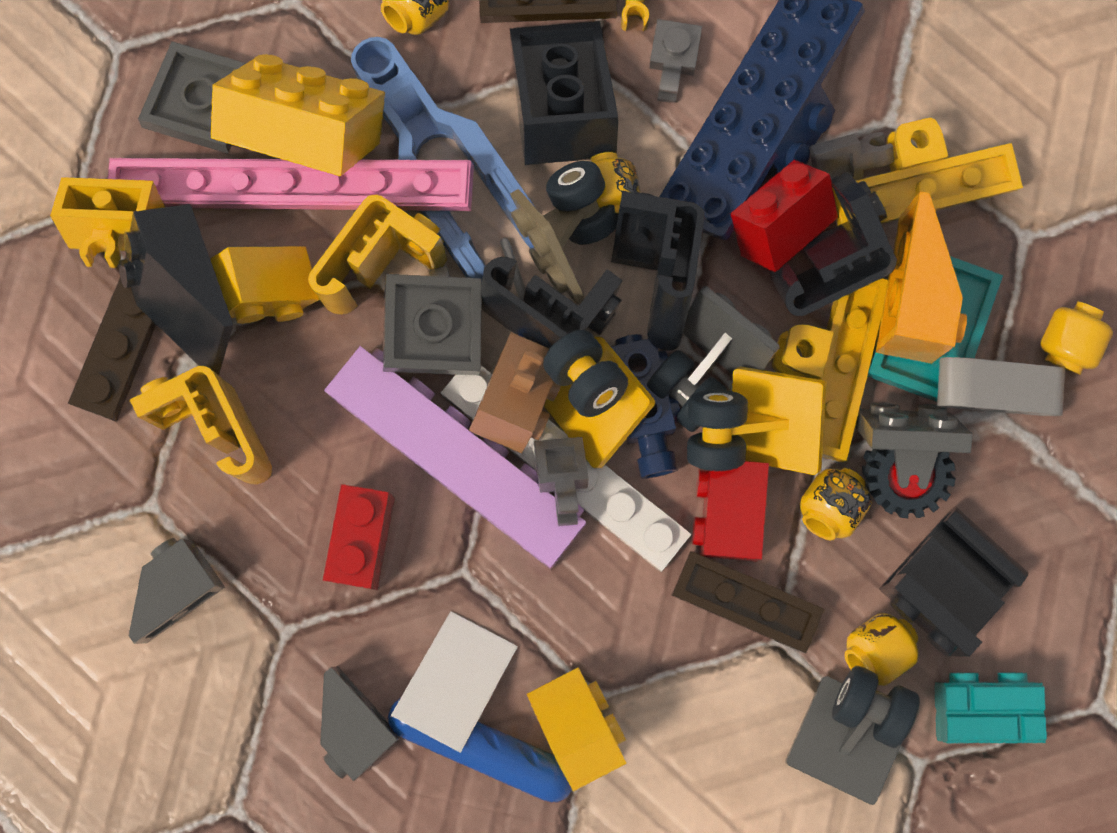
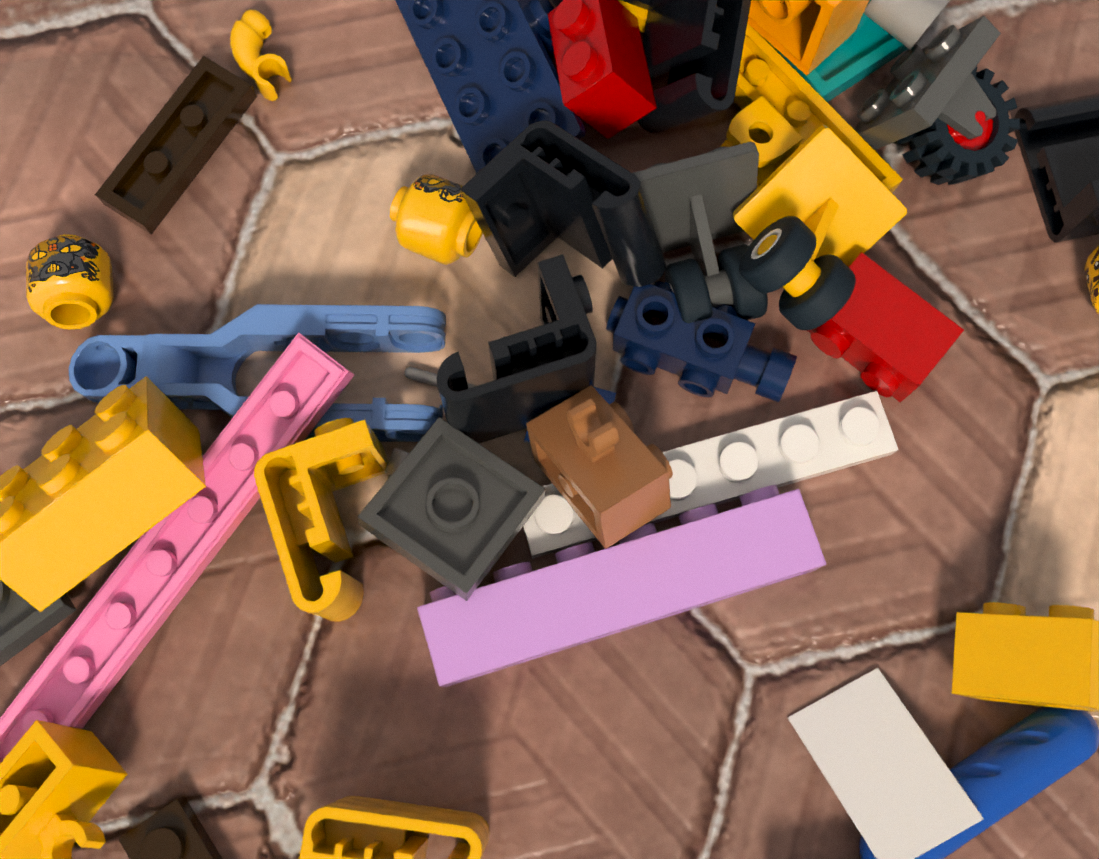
camera: 55 degrees left, 5 degrees down
black slope [119,204,233,375] -> none
yellow brick [210,246,320,324] -> none
red brick [323,484,395,590] -> none
black slope [510,21,618,165] -> none
plate [510,161,619,305] -> none
flat silver plate [534,437,589,526] -> none
plate [543,330,655,468] -> none
flat silver plate [649,19,702,103] -> none
dark brown plate [671,551,824,654] -> none
head [799,468,872,540] -> none

